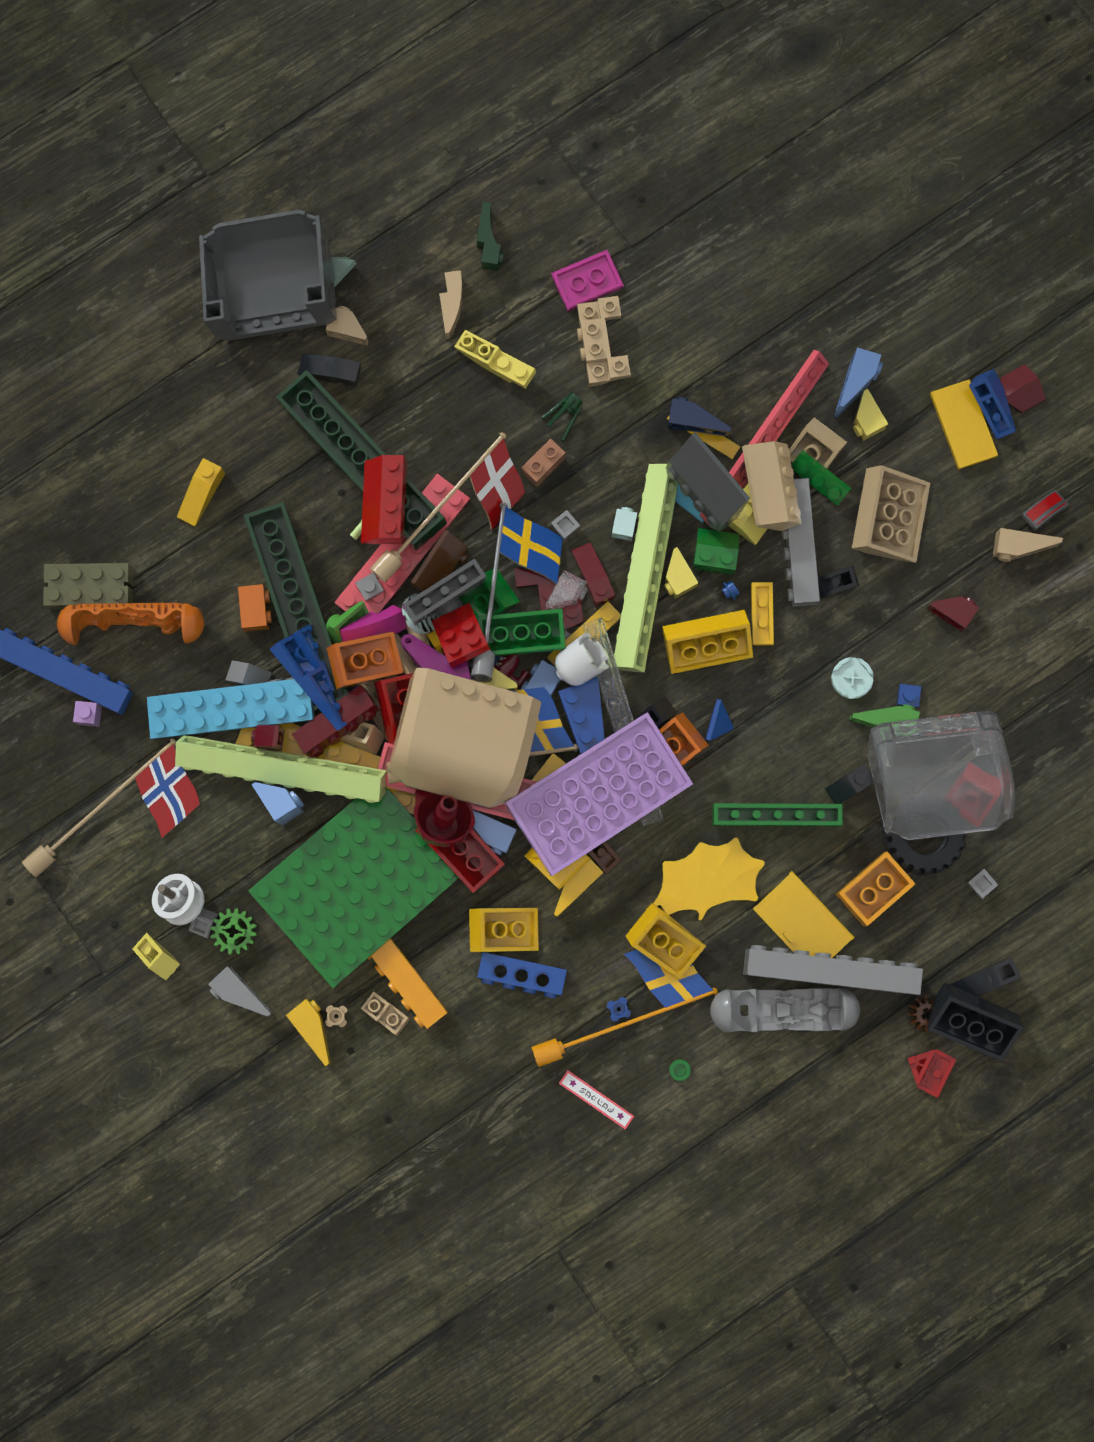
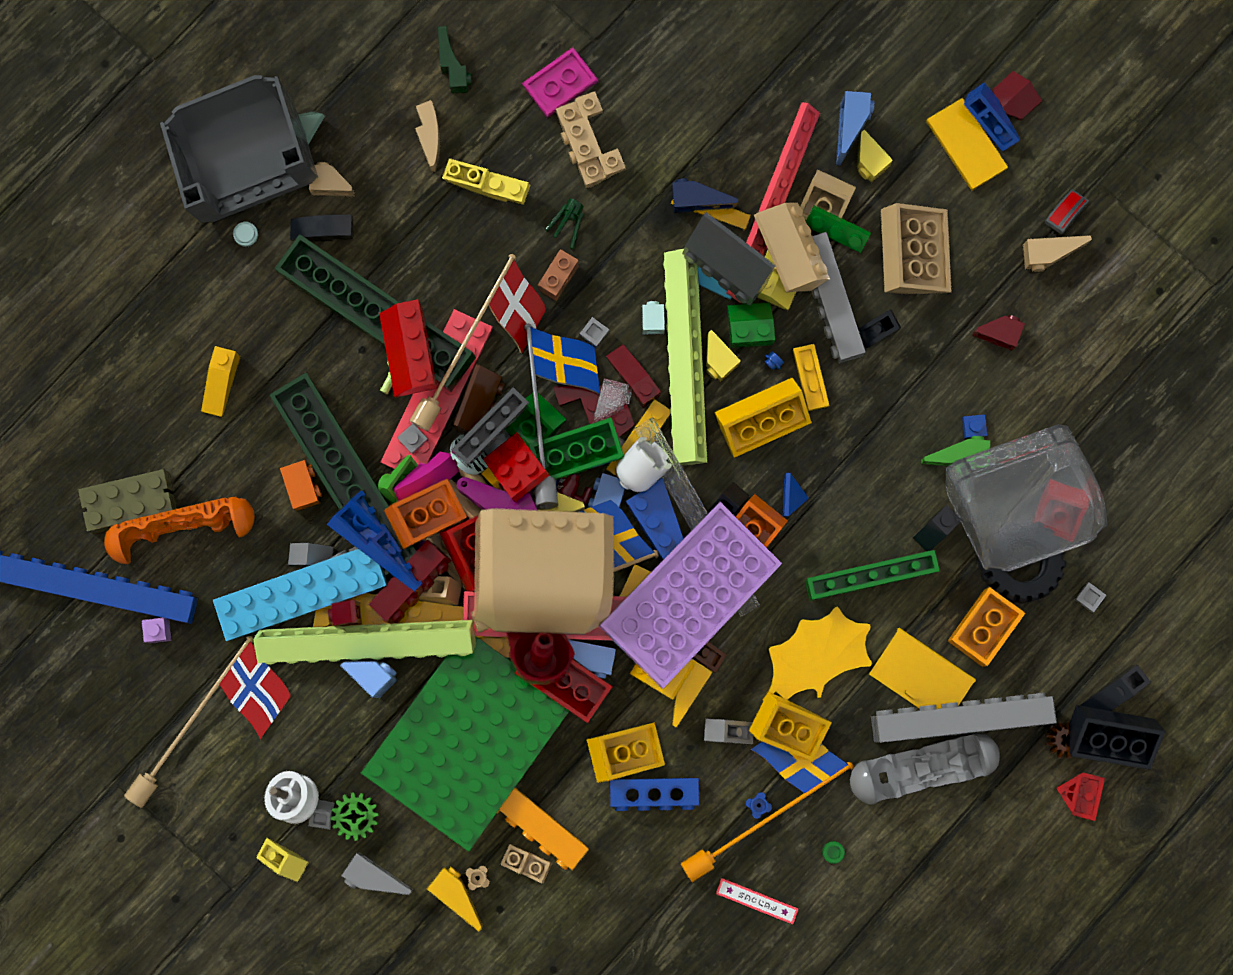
camera: 15 degrees left, 0 degrees up
light aqua tile [831,657,873,699] -> none
none -> light aqua piece [233,222,258,246]
none -> light grey slope [704,719,753,744]

